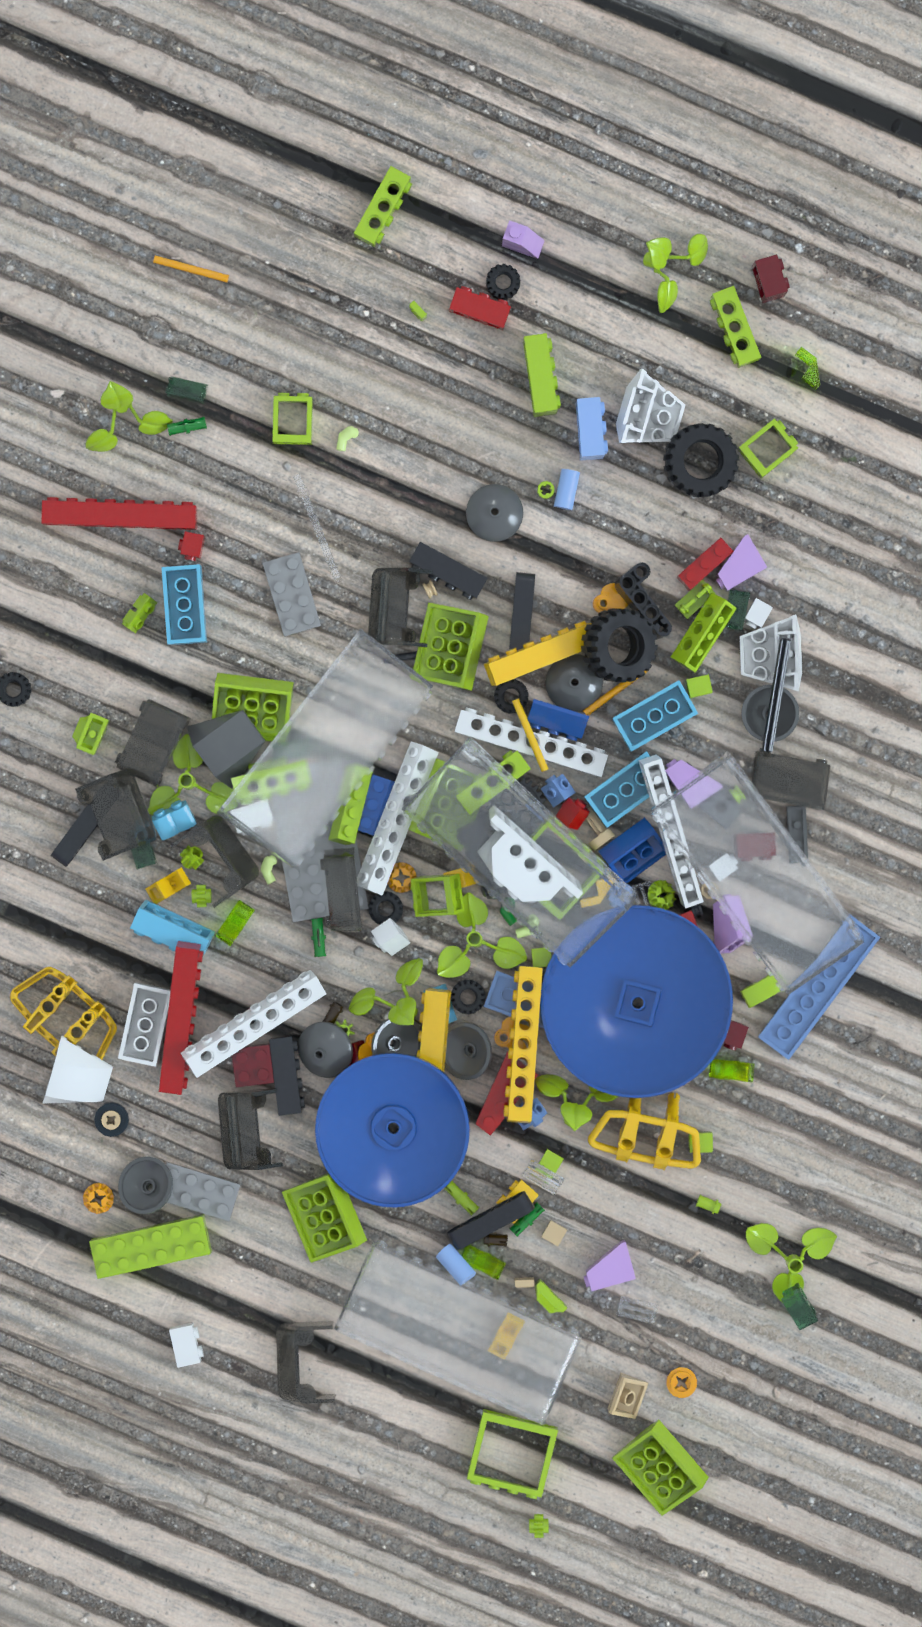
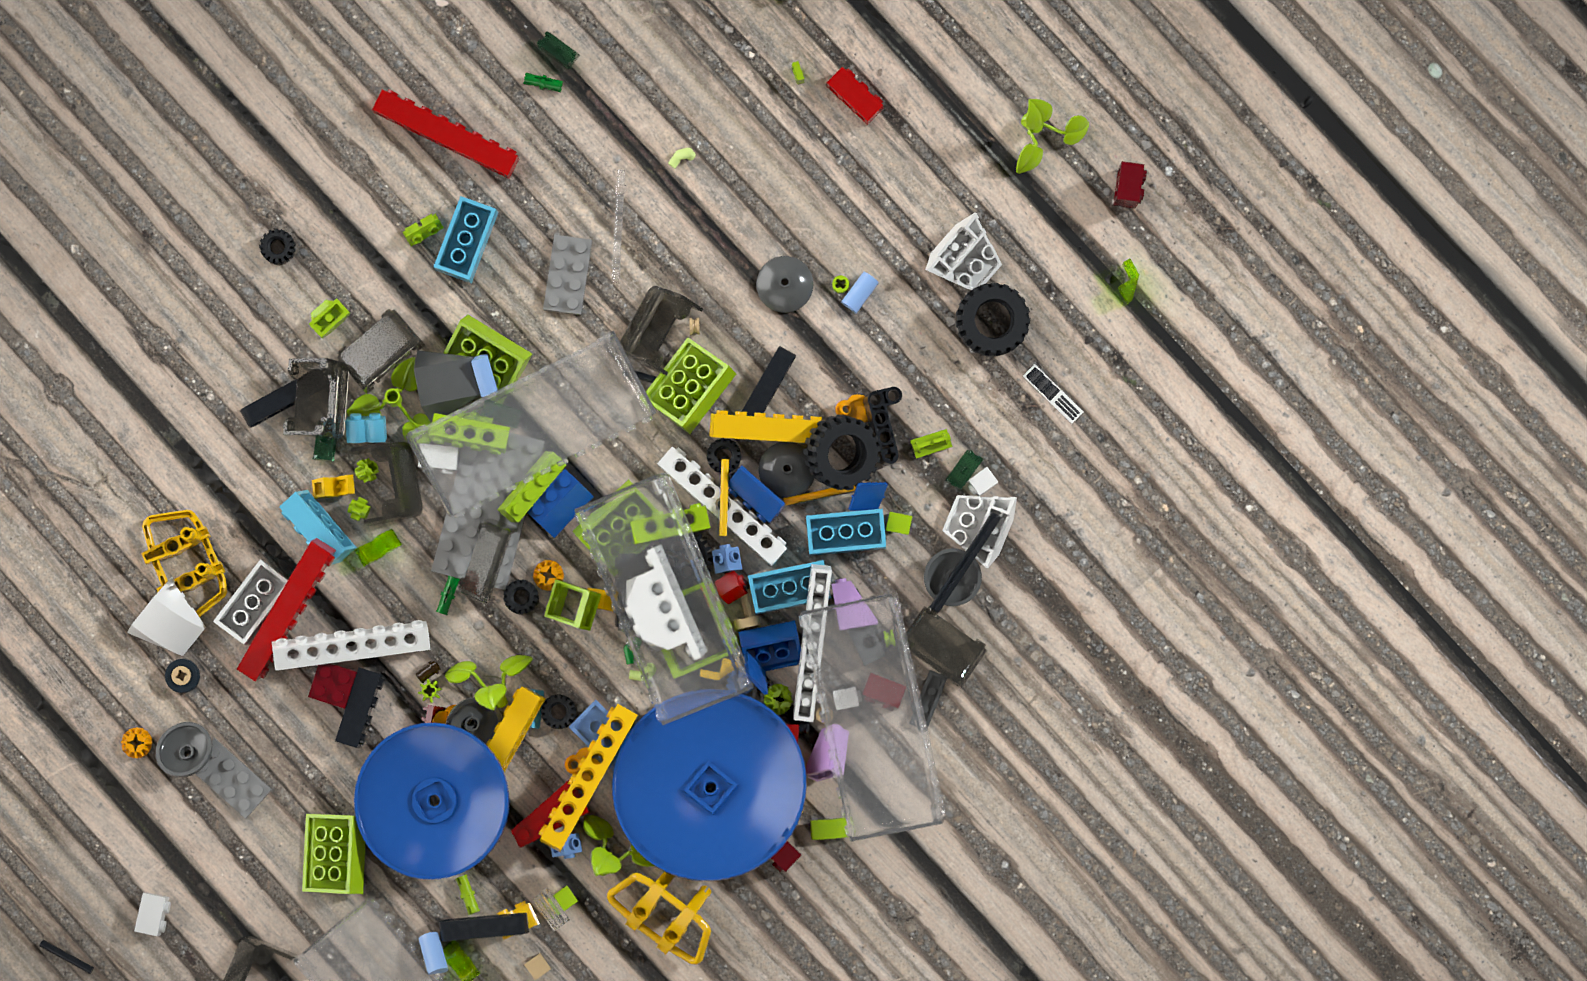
camera: 25 degrees right, 5 degrees down
lime plant [85,381,173,452] -> none
lime brick [89,1214,212,1279] -> none
red brick [178,531,205,561] -> none
clear smoke windscreen [218,1089,283,1170] -> none
yellowish green arm [260,855,277,884] -> none
lime window [273,393,313,445] -> none
dark grey dish [298,1022,353,1078] -> none
white brick [355,741,439,895] -> none
white brick [371,918,410,956] -> none
black brick [409,542,488,600] -> none
lime plant [437,892,527,978] -> none
dark grey dish [445,1022,492,1080] -> none
dark brown pin [483,1234,508,1247] -> none
black tyre [486,263,521,300] -> none
lavender slope [502,220,545,259] -> none
green pin [509,1202,545,1237] -> none
lime brick [523,333,561,417] -> none
lime tile [531,947,552,968] -> none
light blue brick [576,397,608,461] -> none
lime brick [671,593,737,673] -> none
red brick [677,537,734,591] -> none
lime panel [688,1132,713,1153] -> none
lime brick [709,286,761,368] -> none
clear neon green slope [709,1058,755,1082] -> none
lavender slope [716,534,767,591] -> none
lime window [737,418,798,479] -> none
medium blue plate [758,914,880,1060] -> none
none -> black bar [40,940,94,974]
none -> light blue brick [471,354,498,397]
none -> blue piece [744,652,768,695]
none -> blue piece [848,482,888,511]
none -> sticker [1023,364,1083,424]

